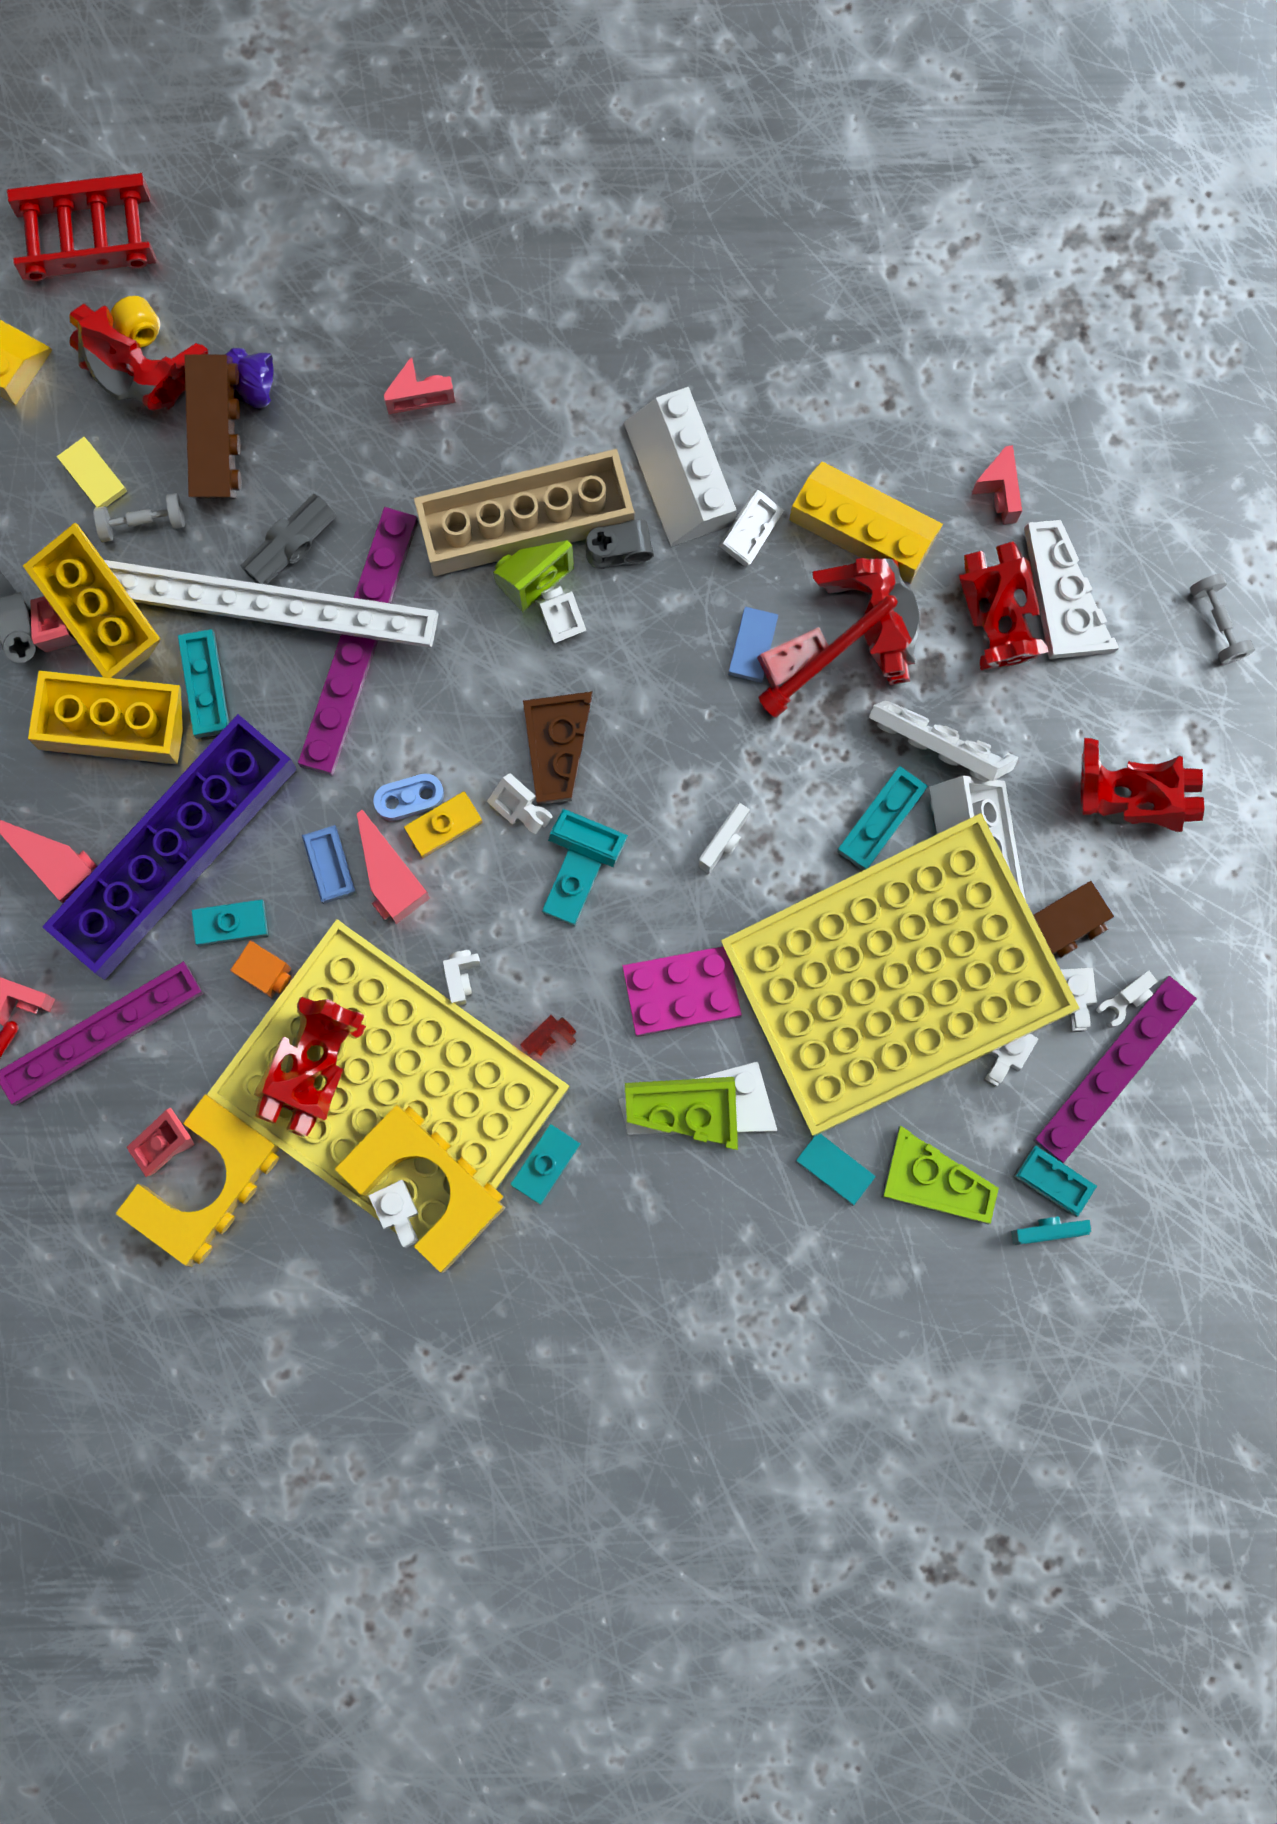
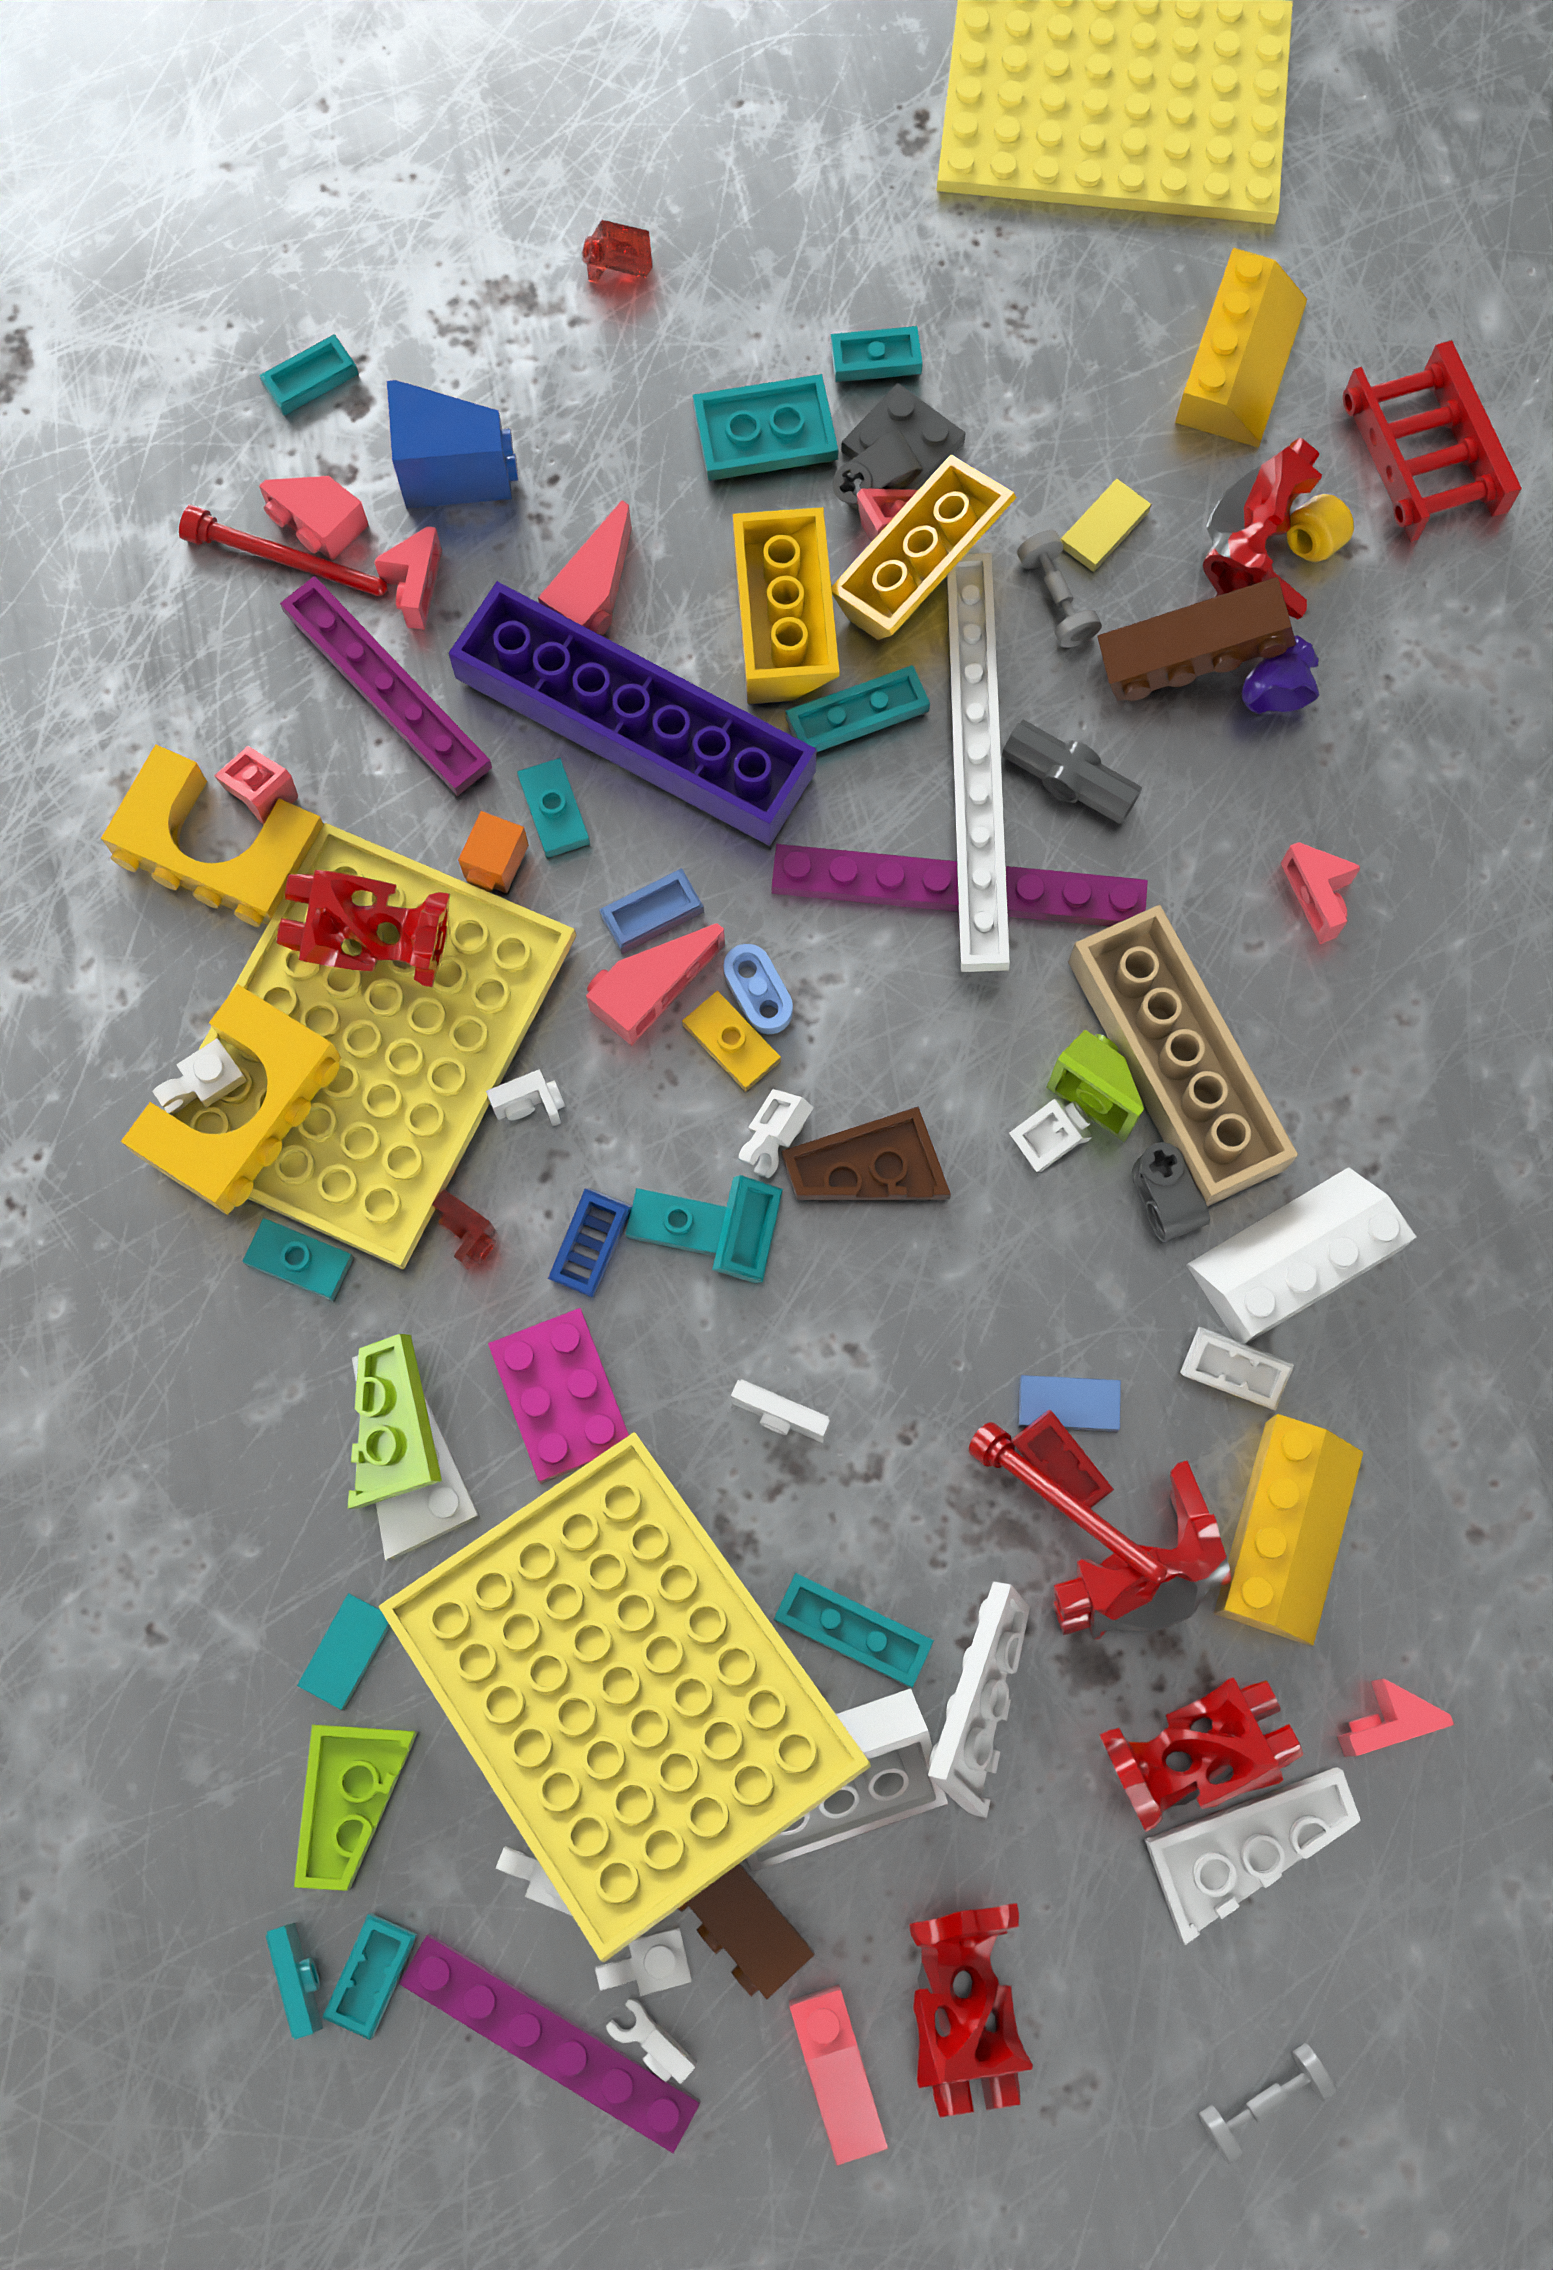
camera: 80 degrees right, 5 degrees down
none -> blue slope [548,1188,632,1297]
none -> coral slope [789,1984,888,2166]

